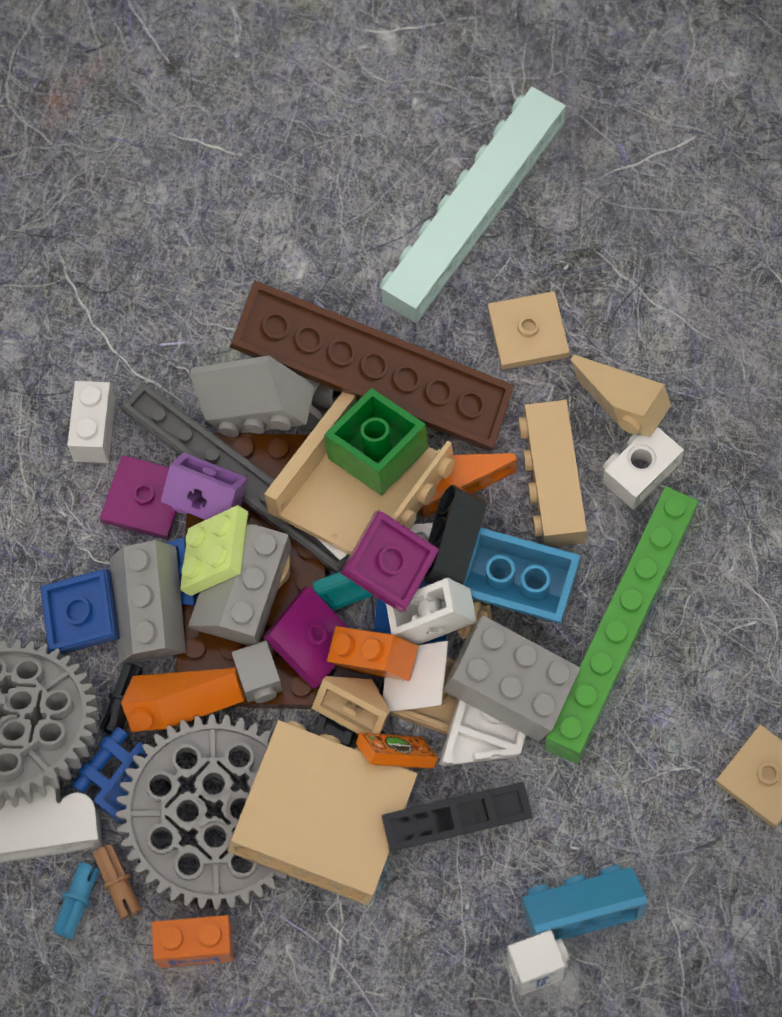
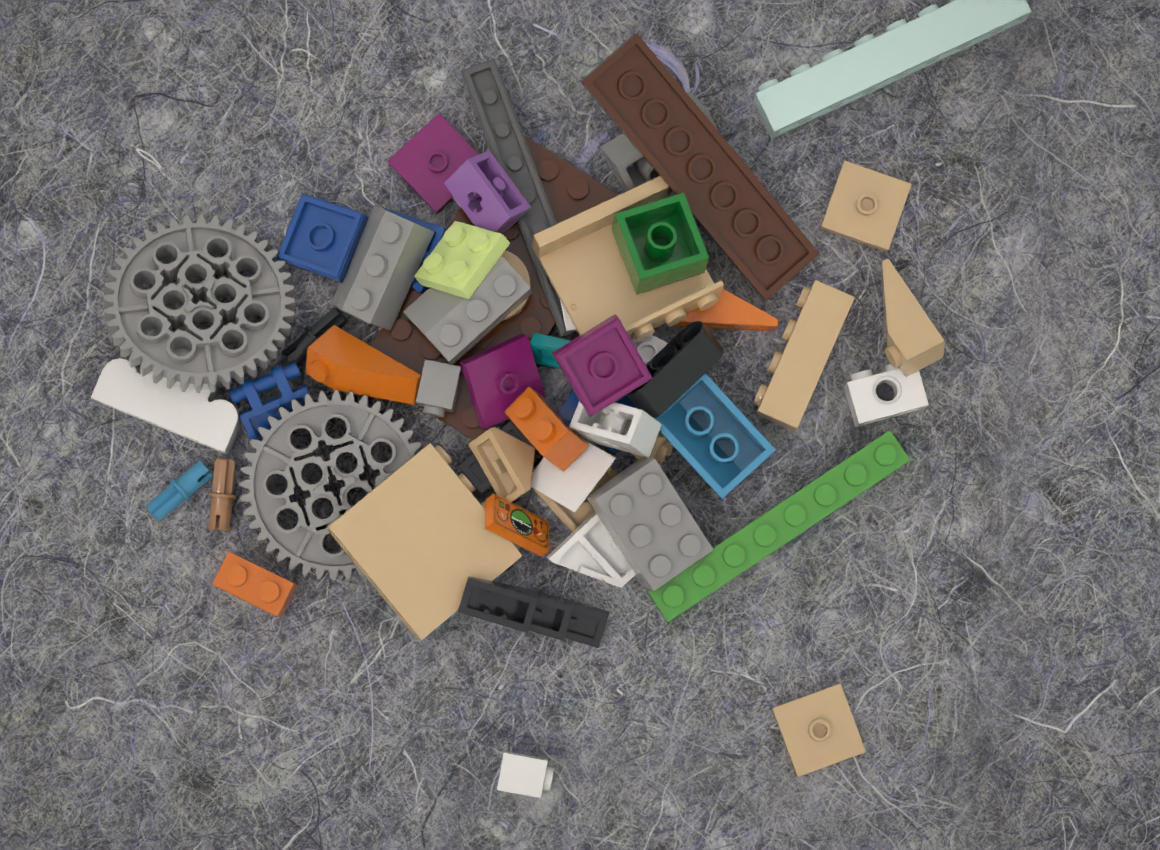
camera: 25 degrees right, 15 degrees up
white brick [67,381,116,463] -> none
light grey slope [190,355,315,437] -> none
dark azure slope [521,865,648,940] -> none

